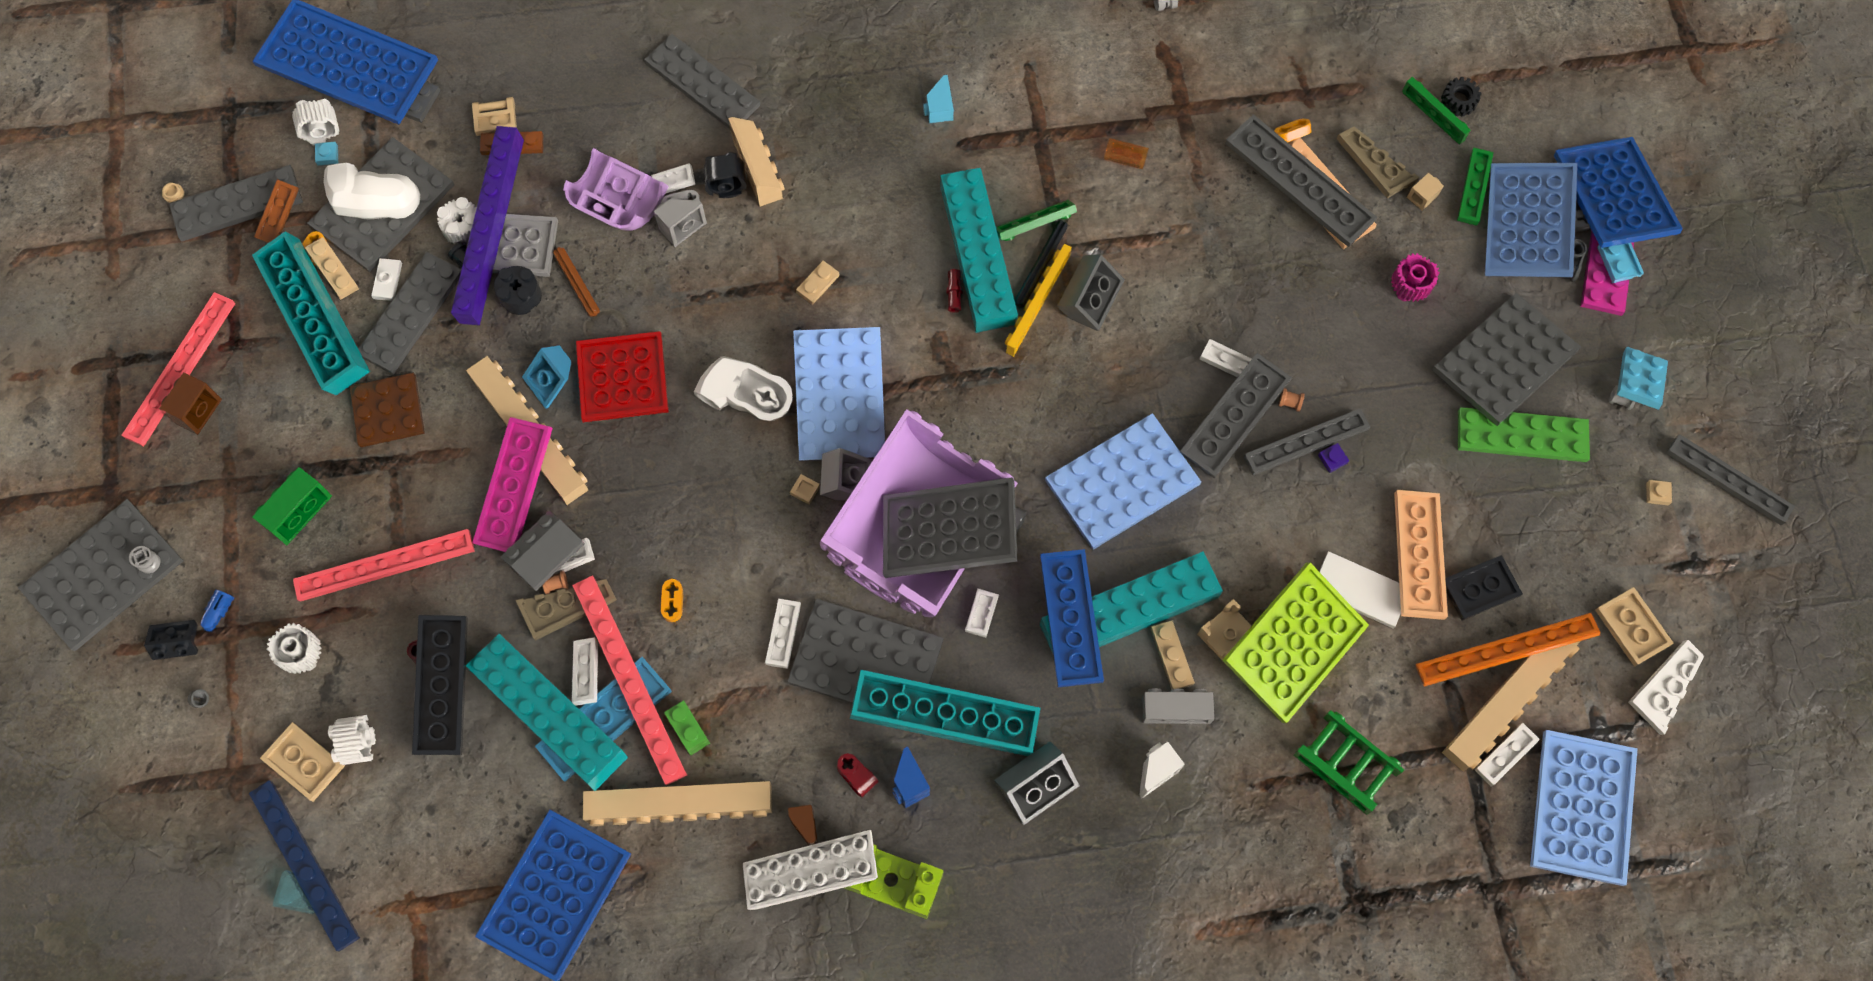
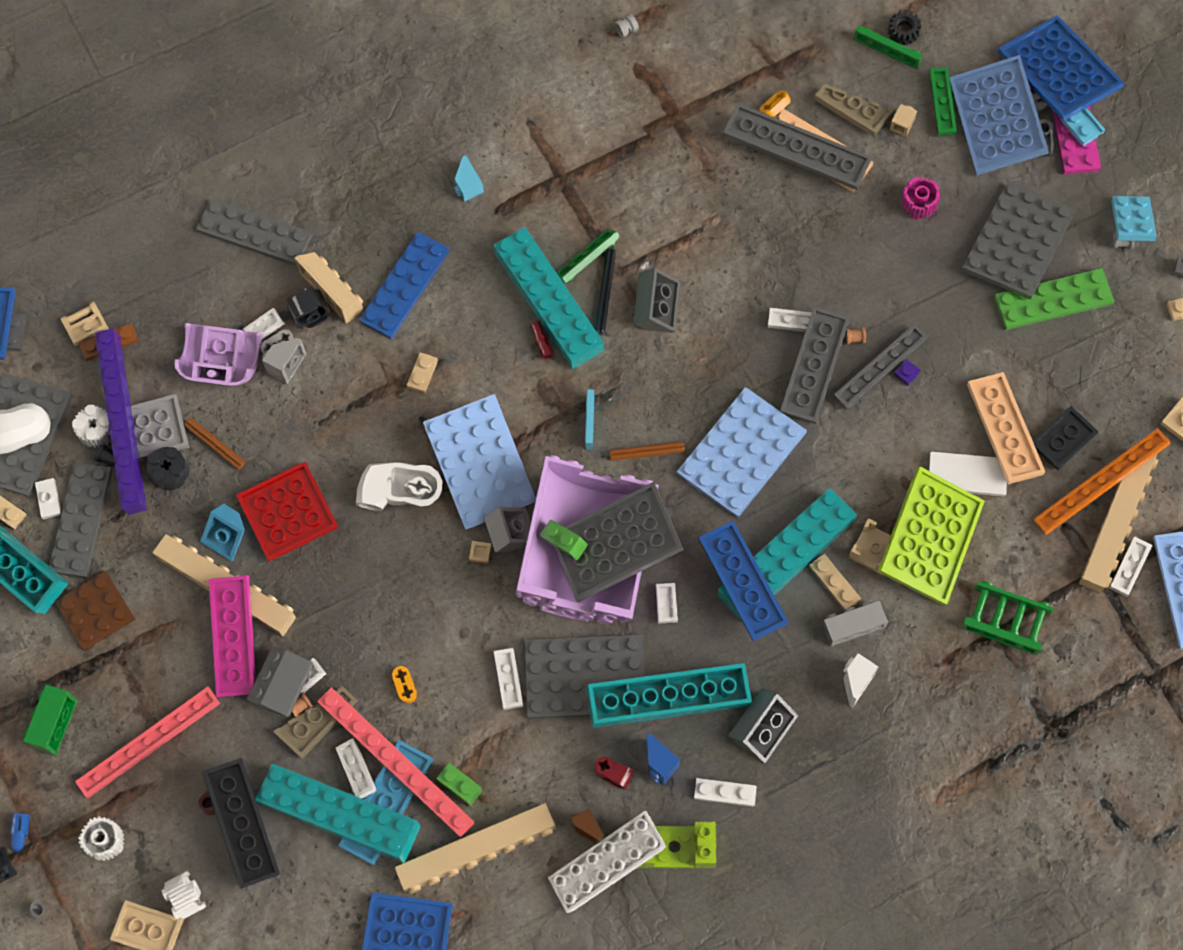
camera: 15 degrees left, 0 degrees up
yellow plate [1005,244,1072,357] -> none
clear orange plate [1104,138,1149,169] -> none
none -> blue plate [359,232,450,340]
none -> bright green brick [540,519,588,561]
none -> medium azure tile [585,390,595,450]
none -> dark orange axle [609,441,685,461]
none -> white plate [694,778,757,807]

